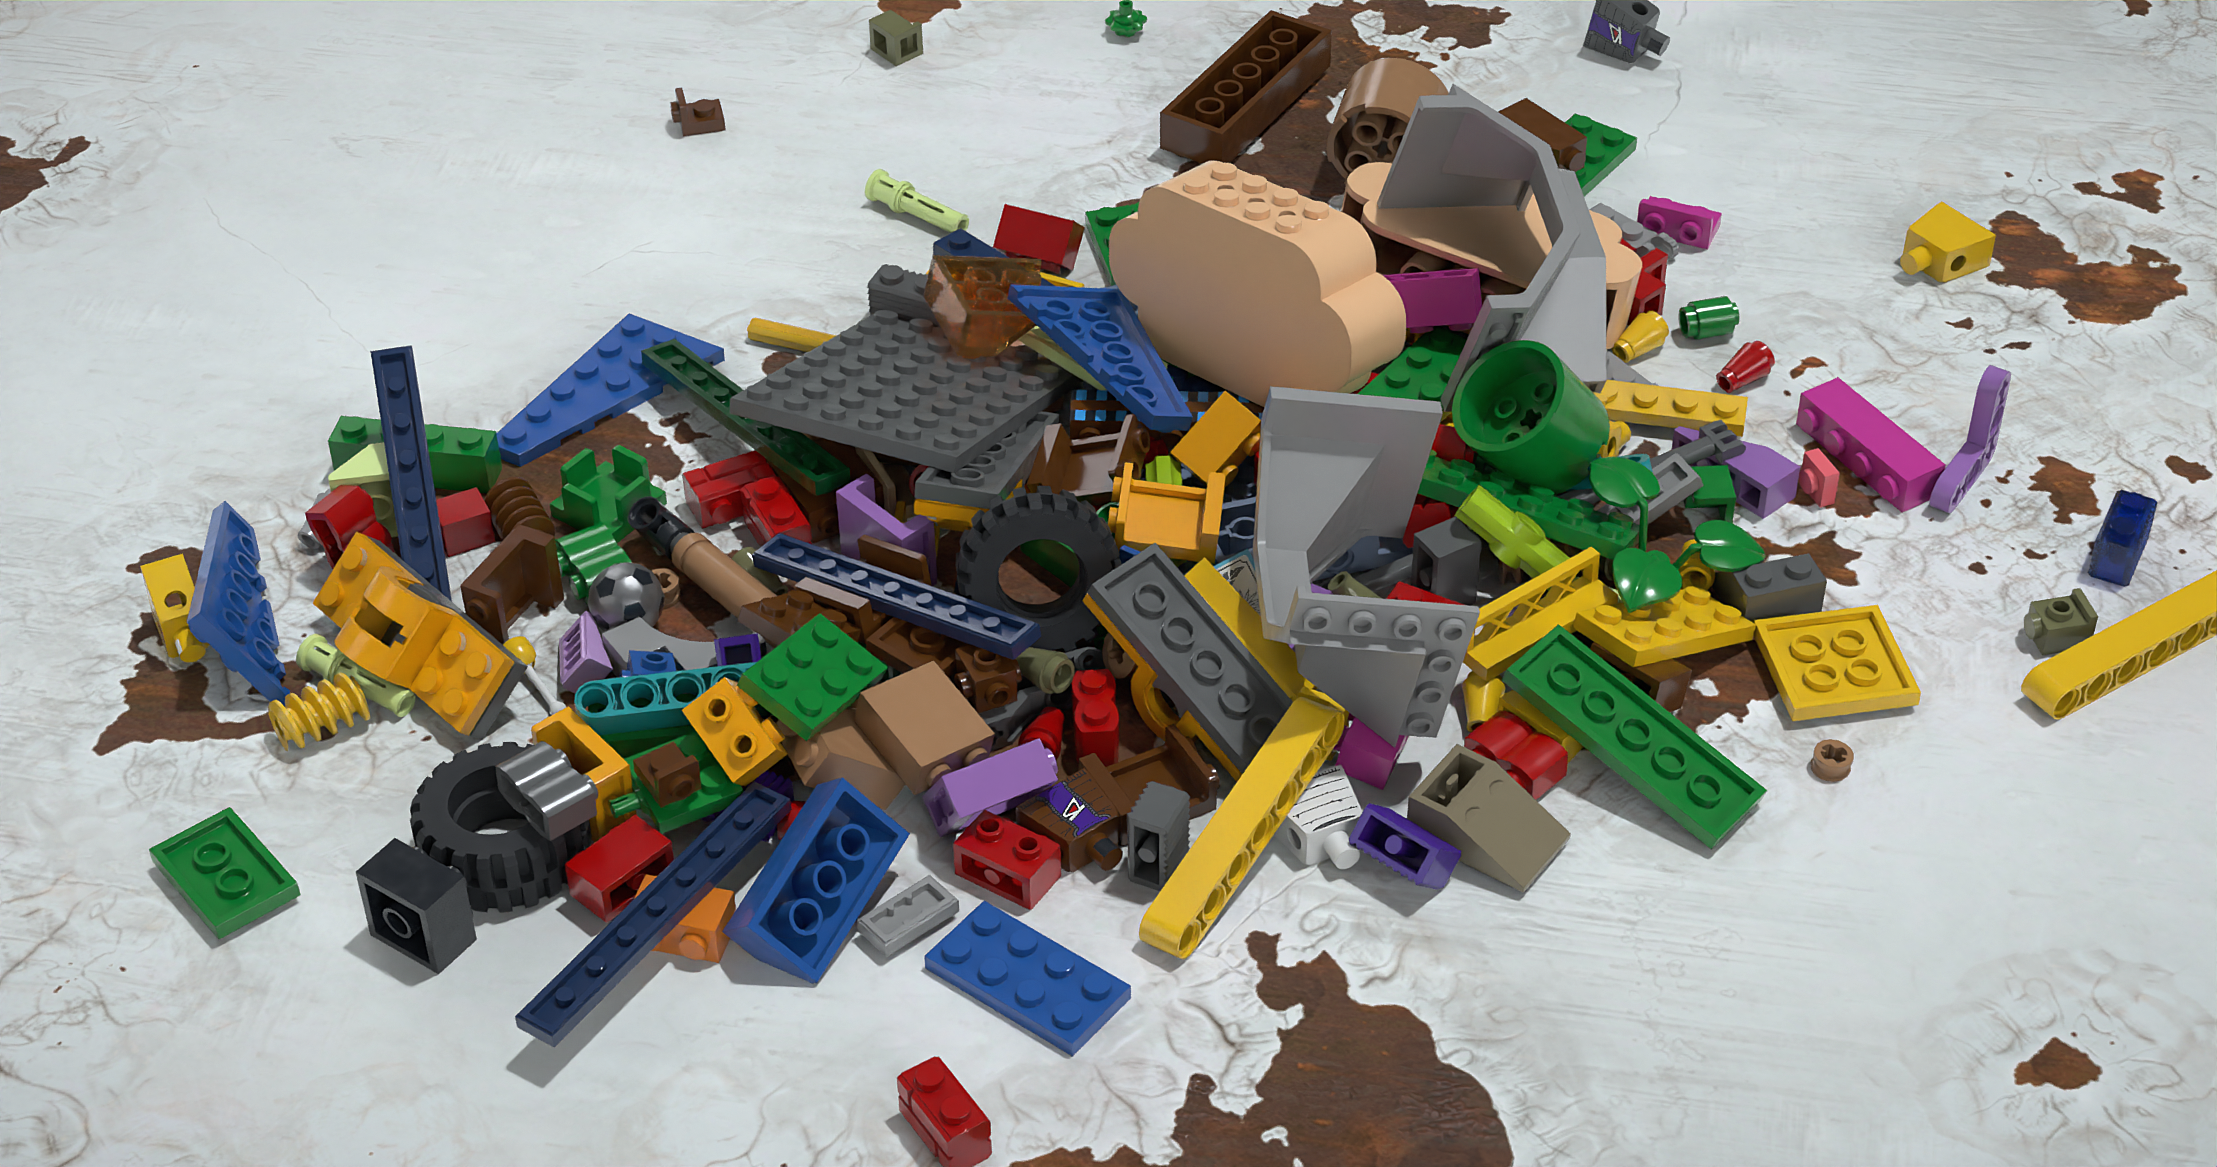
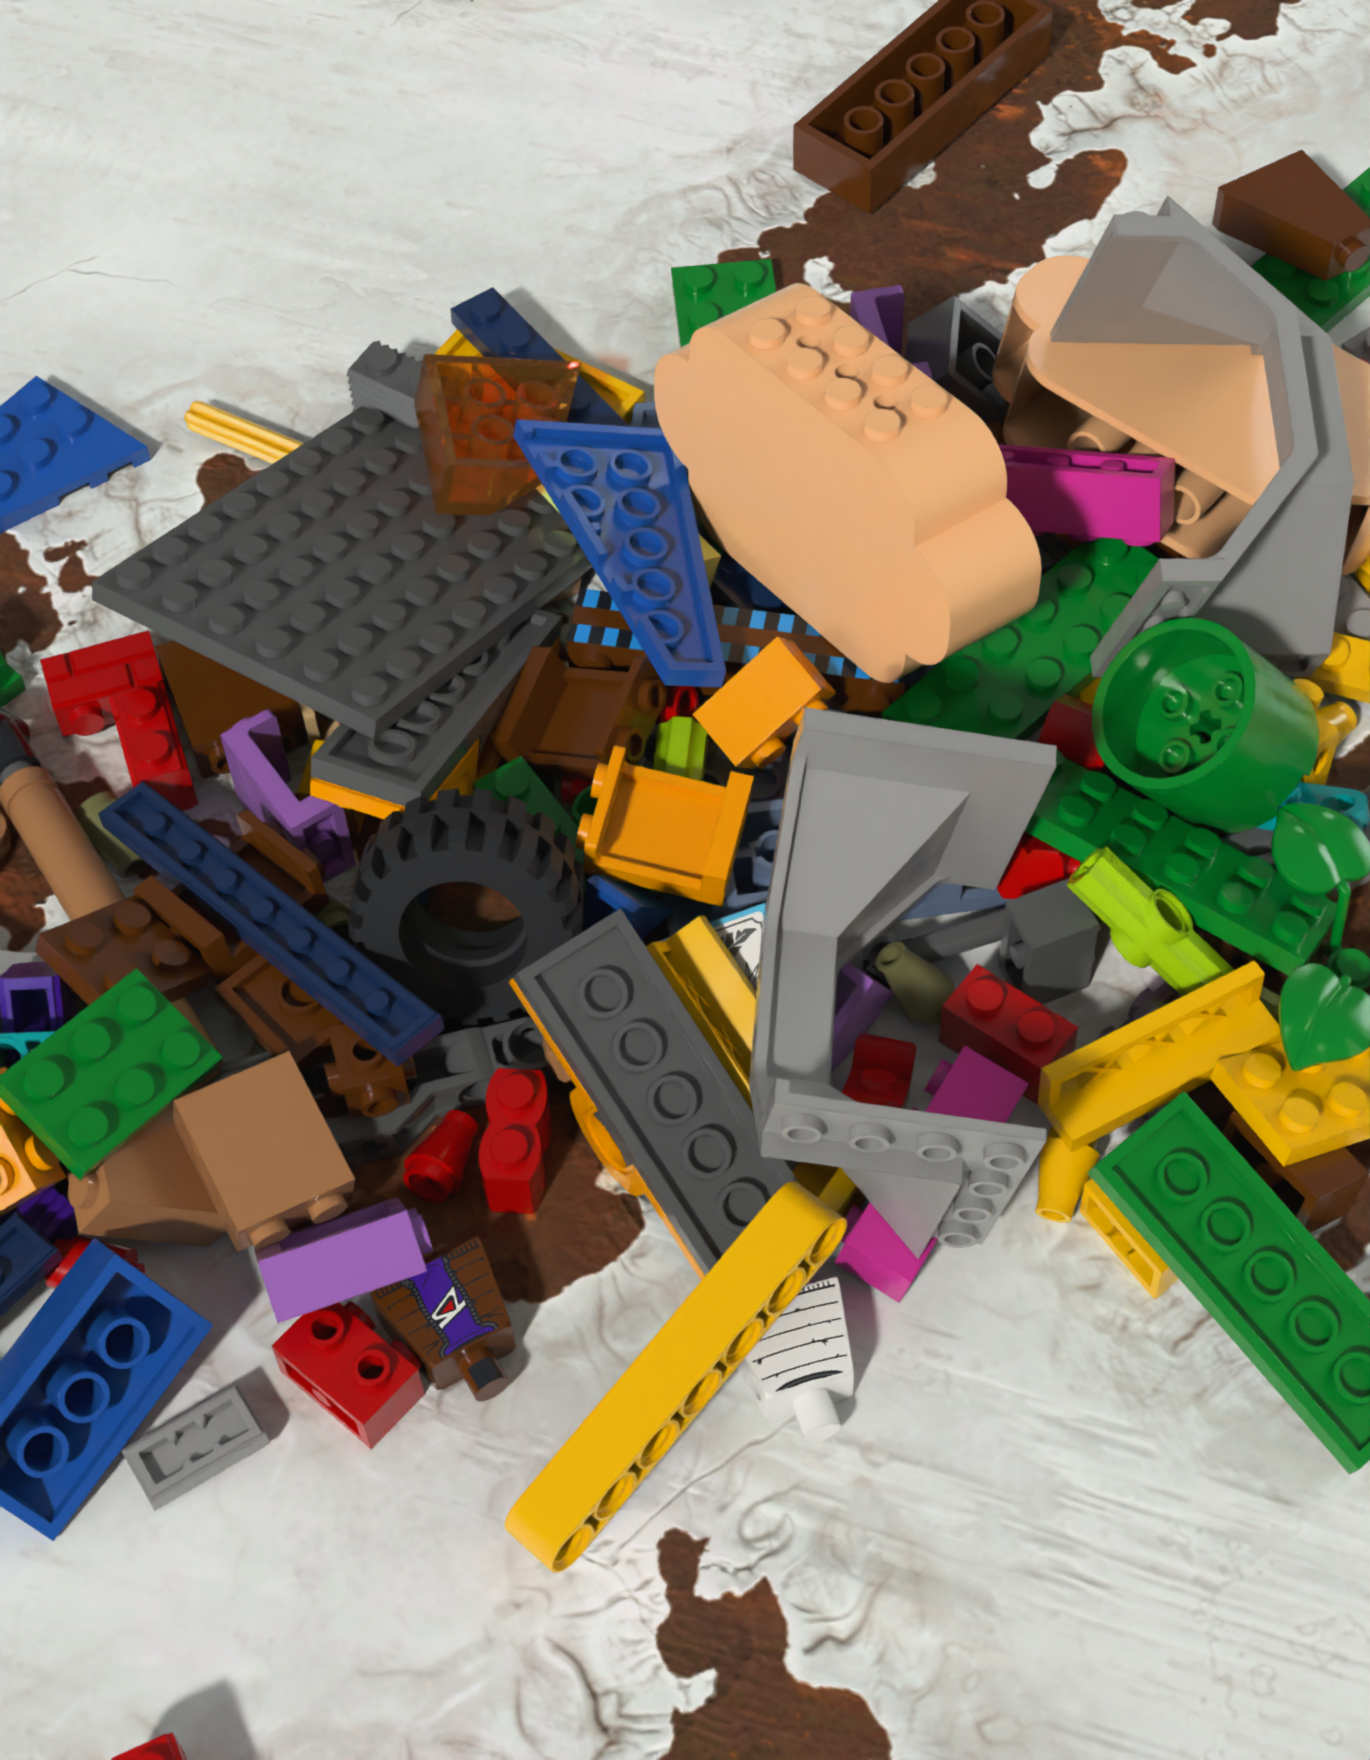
camera: 10 degrees right, 15 degrees up
dark green plate [641,339,851,496] -> none
reddish brown bracket [670,87,726,136] -> none
yellowish green pin [865,169,969,233] -> none
blue plate [924,901,1131,1057] -> none
red brick [993,204,1085,274] -> none
olive cone [1016,647,1075,694] -> none
reddish brown panel [1079,724,1220,847] -> none
dark grey brick [1127,781,1190,891] -> none
medium nougat brick [1326,58,1449,185] -> none
dark purple brick [1349,803,1461,890] -> none
dark tan slope [1407,744,1571,893] -> none
red brick [1464,710,1568,800] -> none

